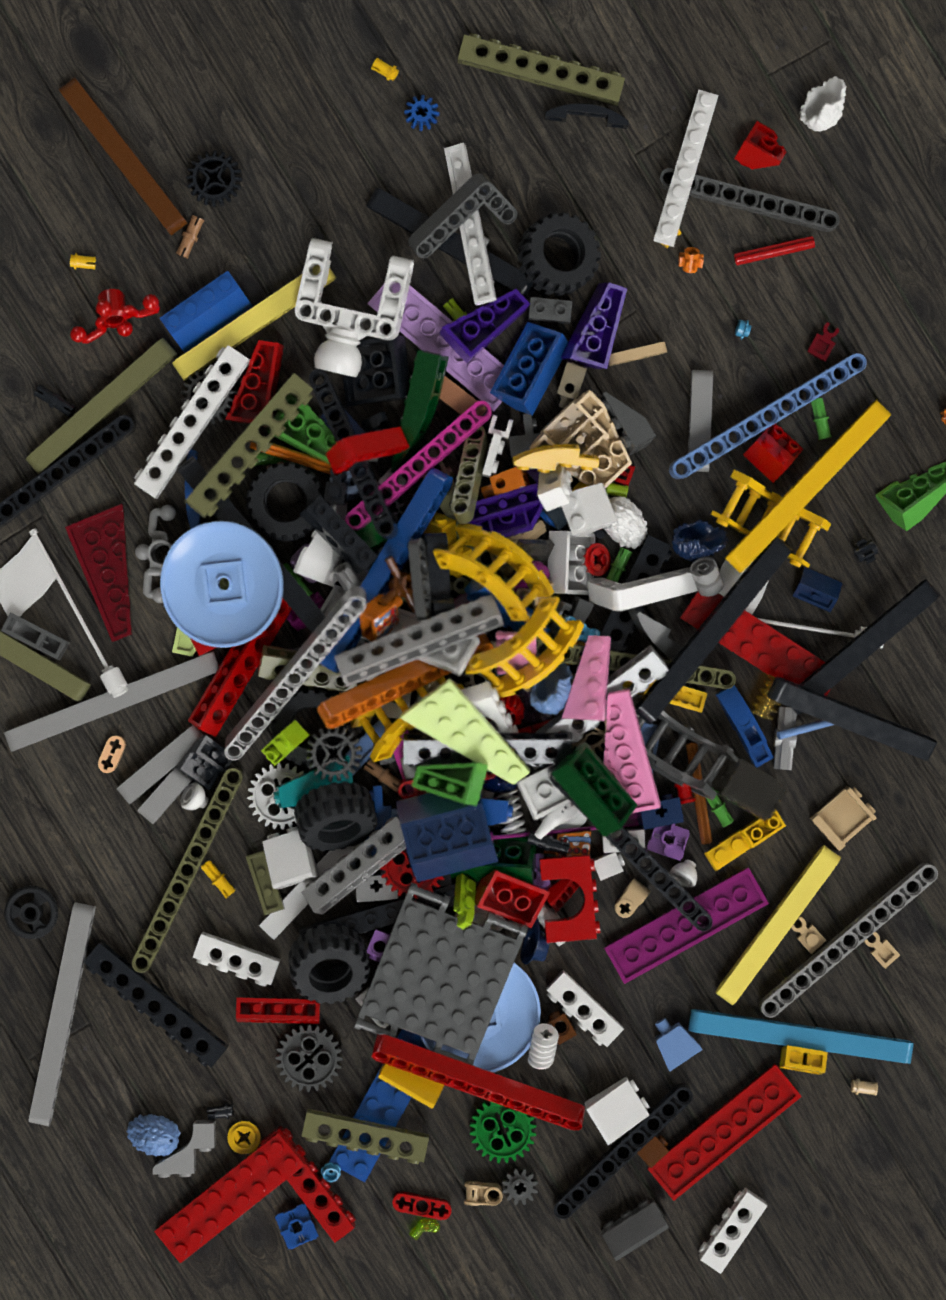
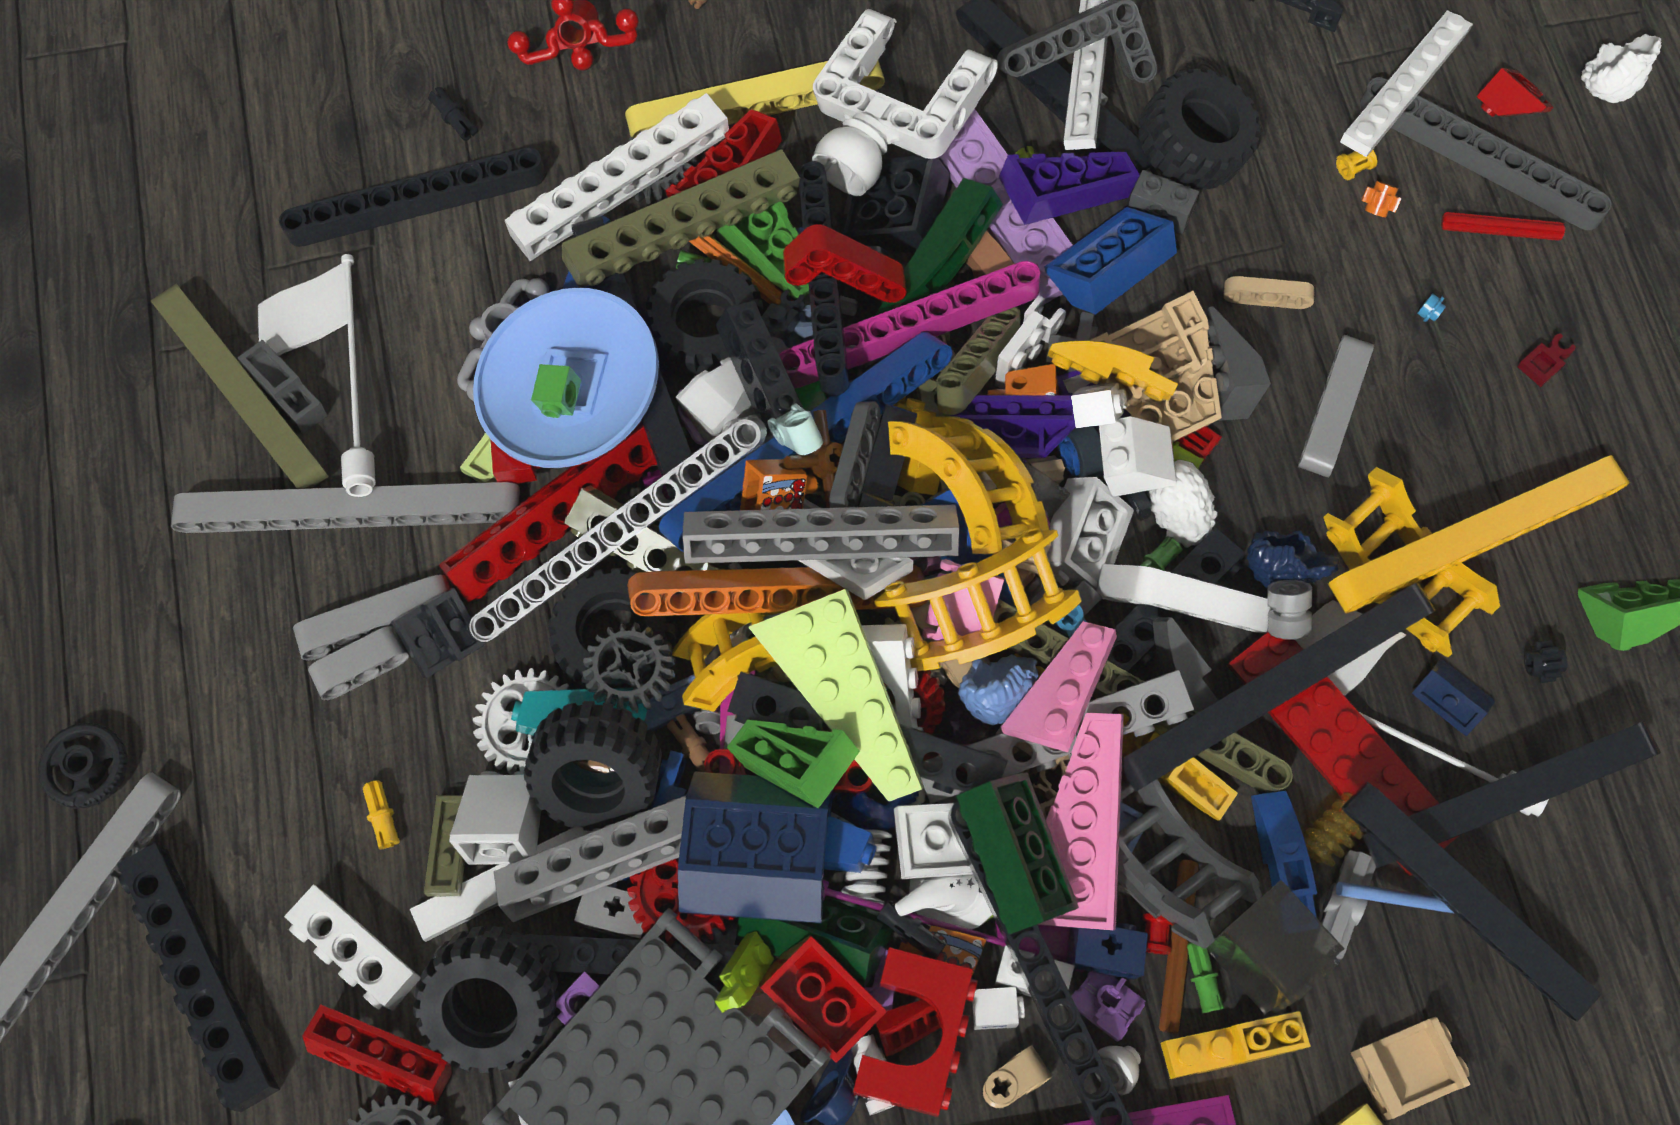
camera: 20 degrees right, 20 degrees down
olive beam [25,338,177,475] -> none
dark red wing [65,504,132,642] -> none
light nougat beam [98,735,126,773] -> none
olive beam [132,767,244,973] -> none
blue slope [160,271,253,353] -> none
white brick [181,782,208,810] -> none
lime slope [261,720,309,766] -> none
dark tan torso [557,361,587,408] -> none
dark purple wedge [561,283,627,369] -> none
red gear [582,543,611,576] -> none
medium blue beam [669,353,867,479] -> none
red slope [743,423,803,483] -> none
bright green axle [811,398,832,440] -> none
none -> bright green brick [531,364,581,418]
none -> light aqua piece [767,403,823,455]

